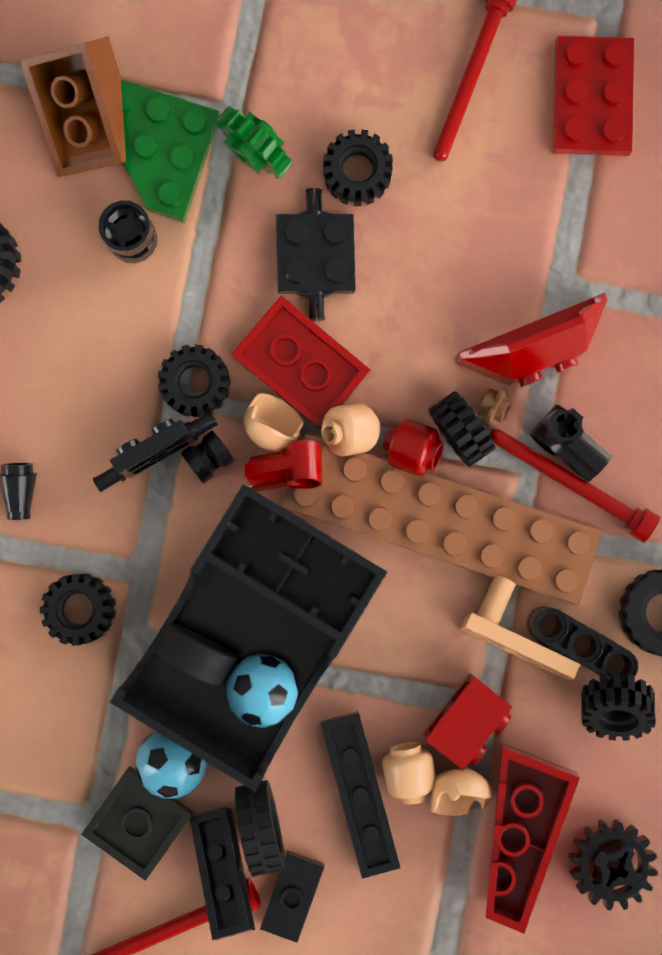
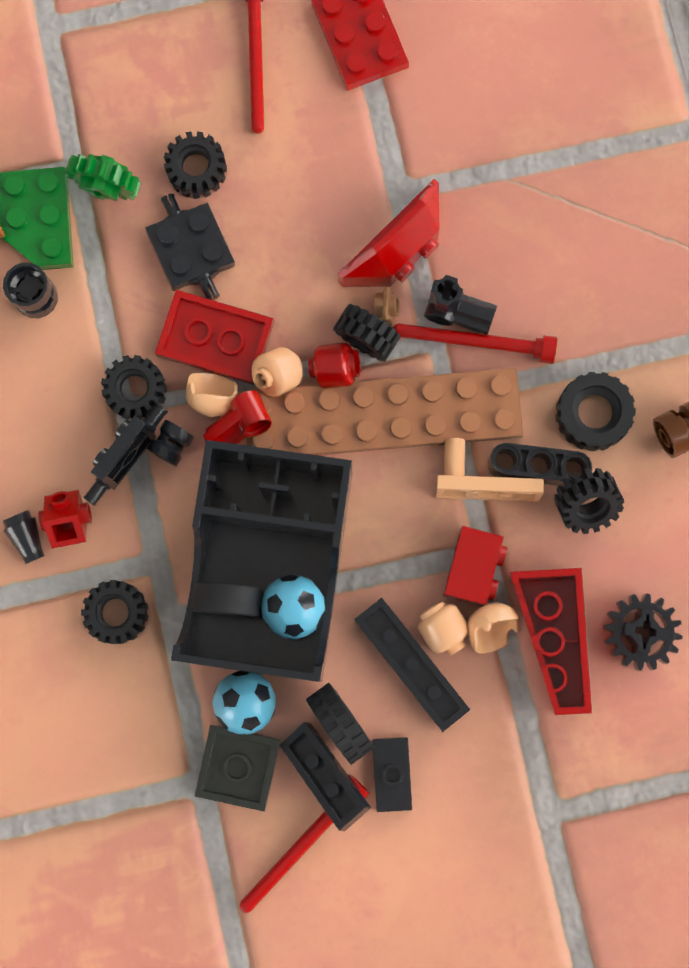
camera: 20 degrees left, 5 degrees down
none -> red brick [38,490,92,549]

